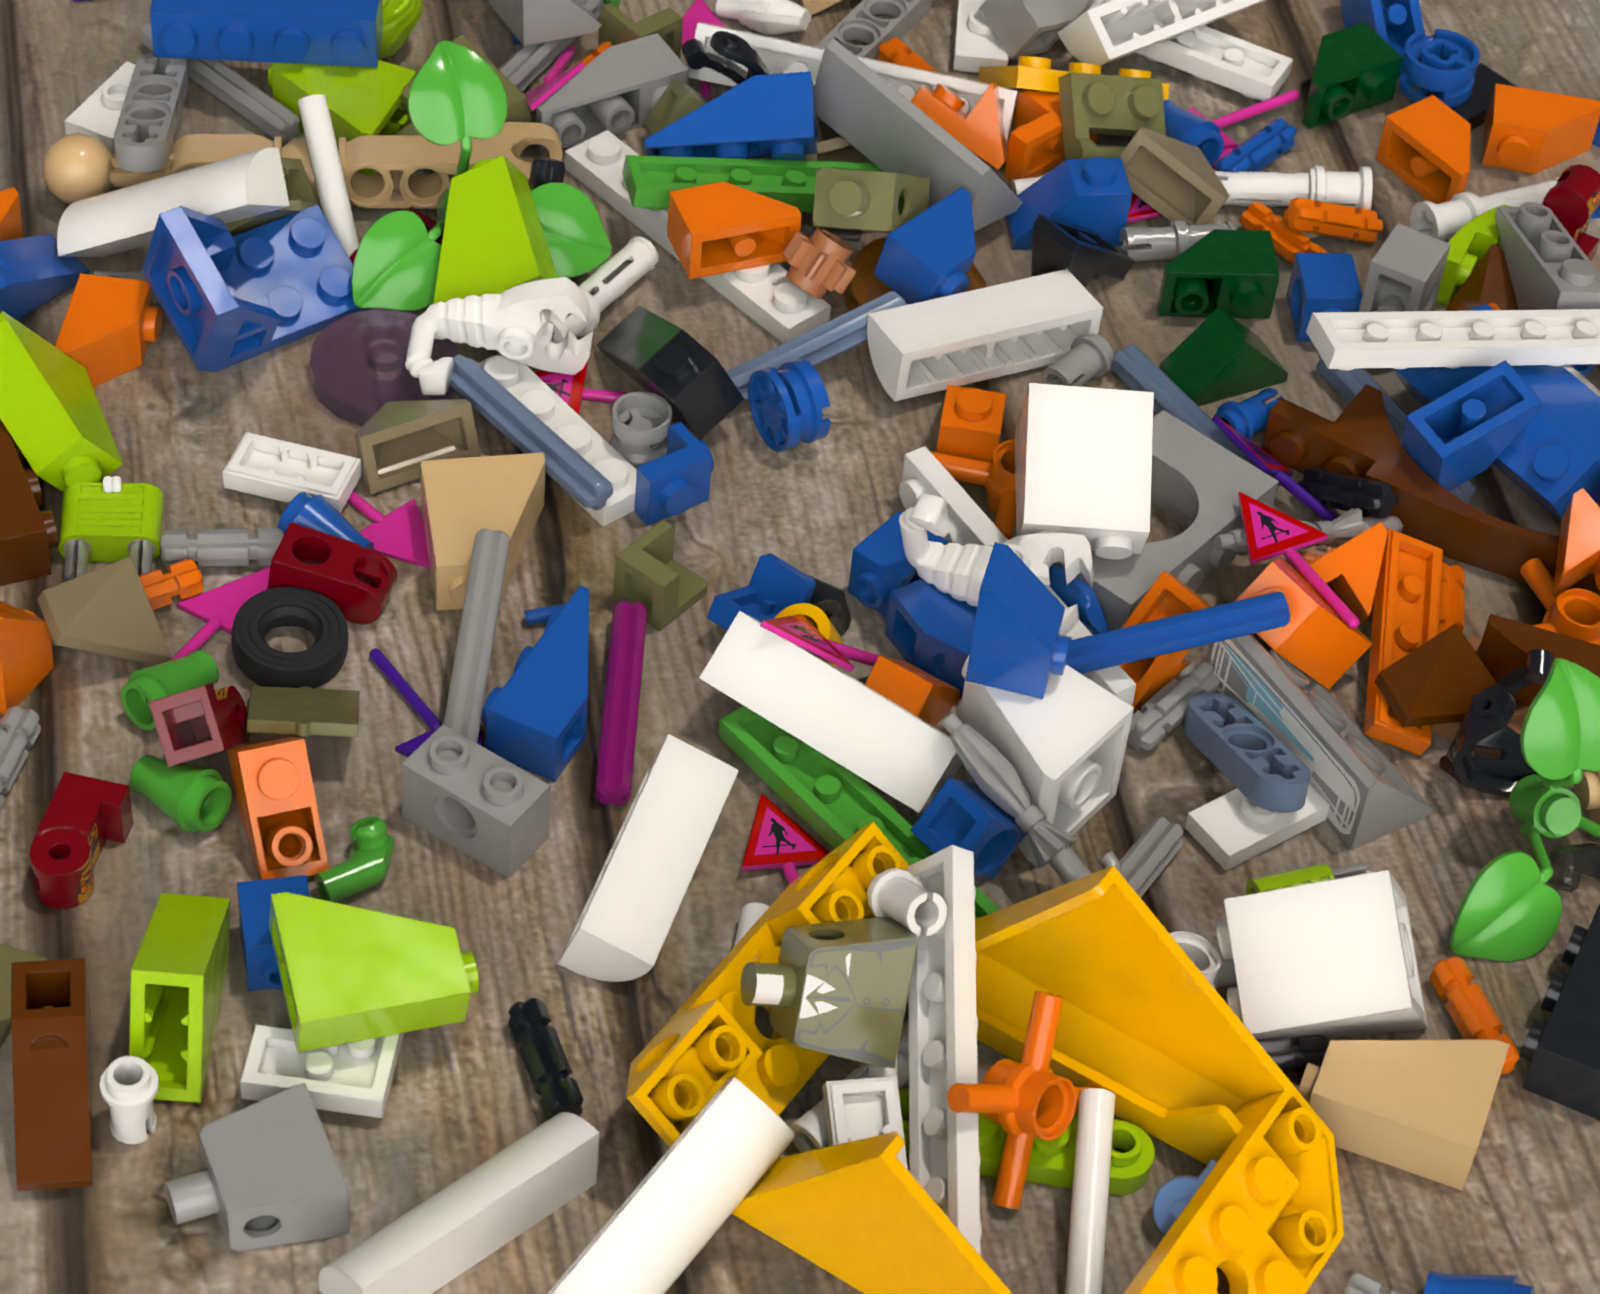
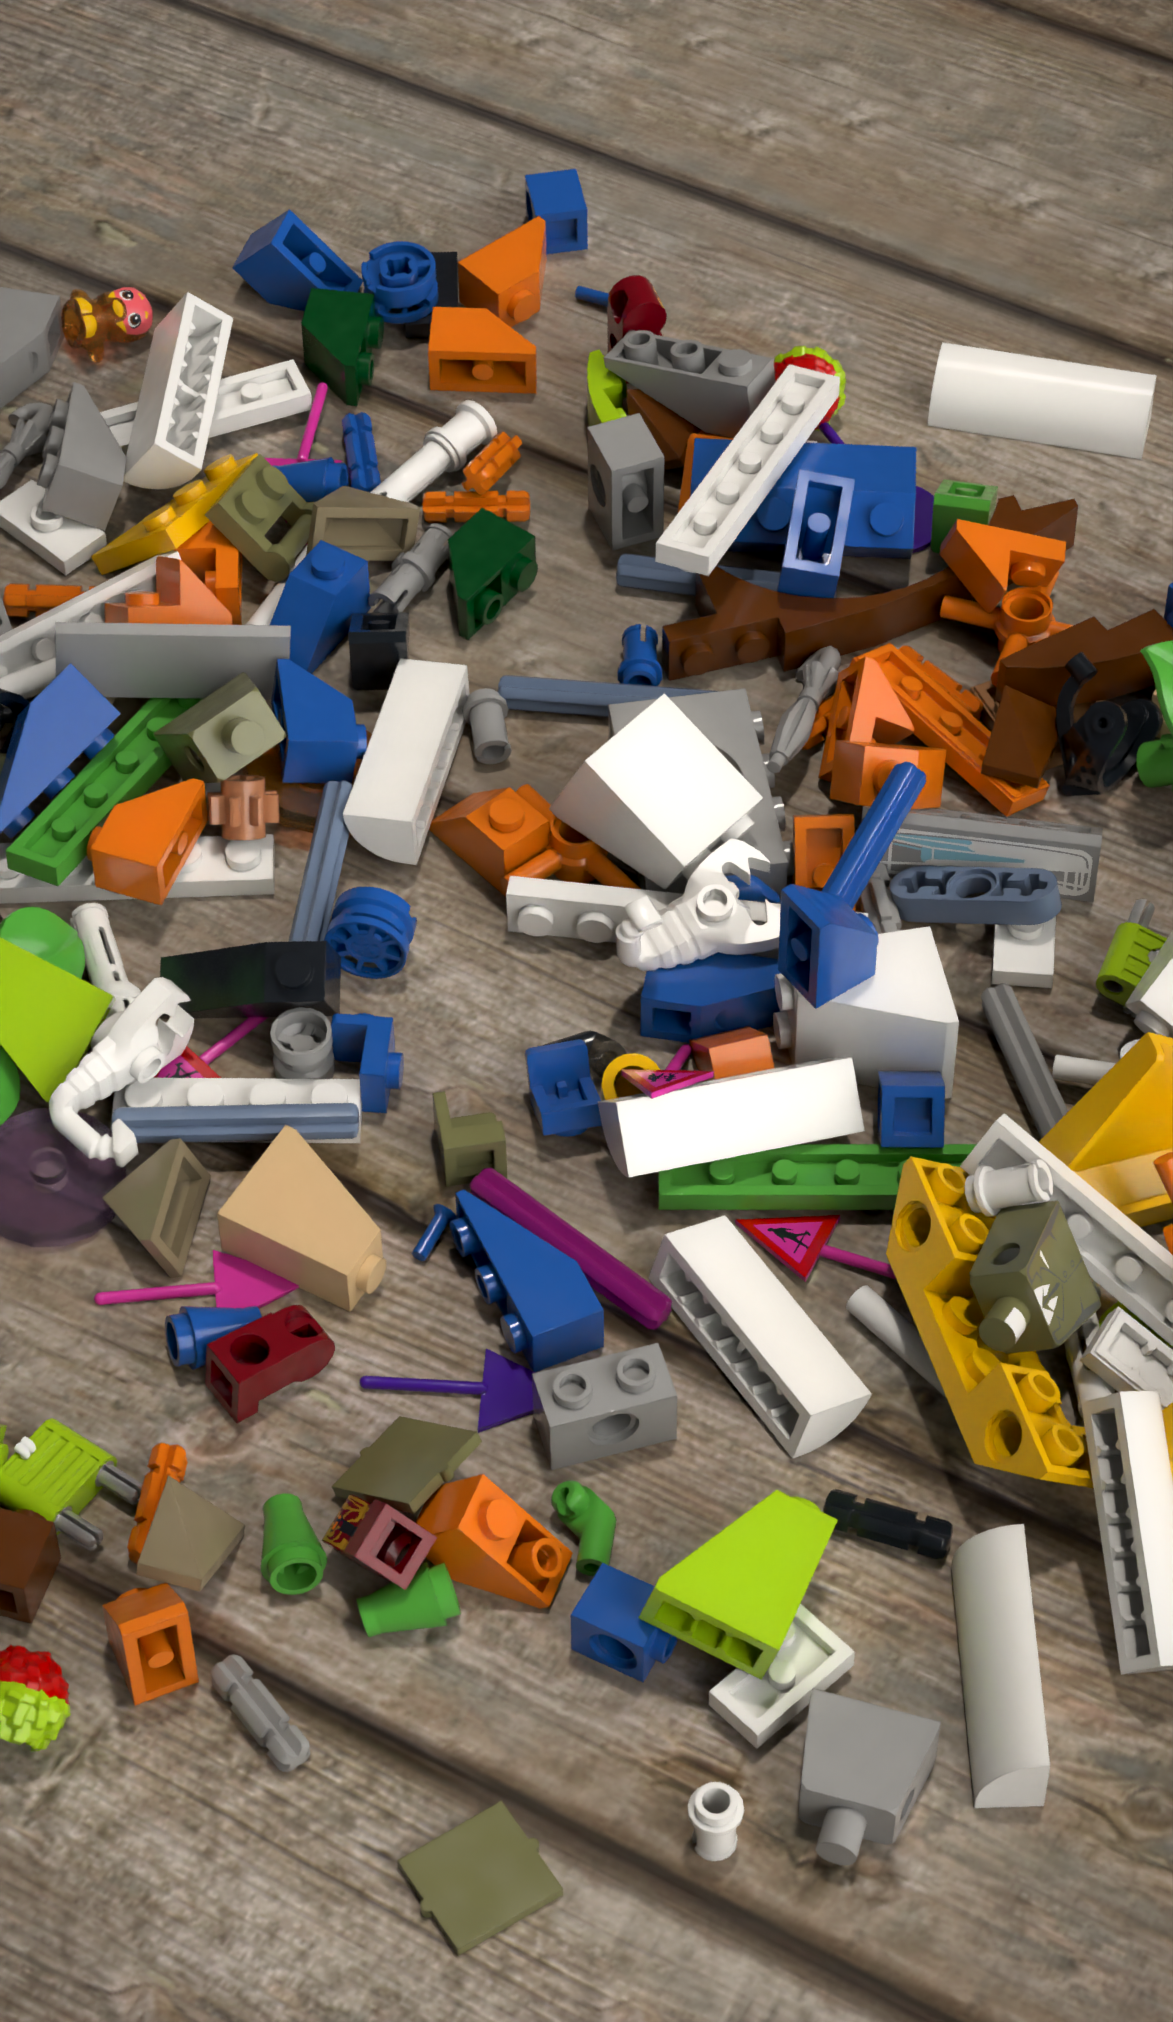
camera: 45 degrees left, 5 degrees up
reddish brown slope [11,958,93,1192] -> none
dark red leg [29,772,134,909] -> none
lime slope [129,893,231,1103] -> none
light grey axle [161,528,284,567] -> none
dark pink piece [171,567,270,660] -> none
white plate [222,432,362,513] -> none
black tyre [231,587,349,689] -> none
light grey axle [444,528,510,743] -> none
blue brick [848,511,948,617] -> none
light grey piece [941,713,1122,884] -> none
dark green slope [1159,307,1288,406] -> none
dark purple piece [1211,415,1338,521] -> none
piece [1238,492,1359,629] -> none
blue brick [1286,253,1362,341] -> none
black axle [1297,468,1399,519] -> none
white pin [1410,177,1559,241] -> none

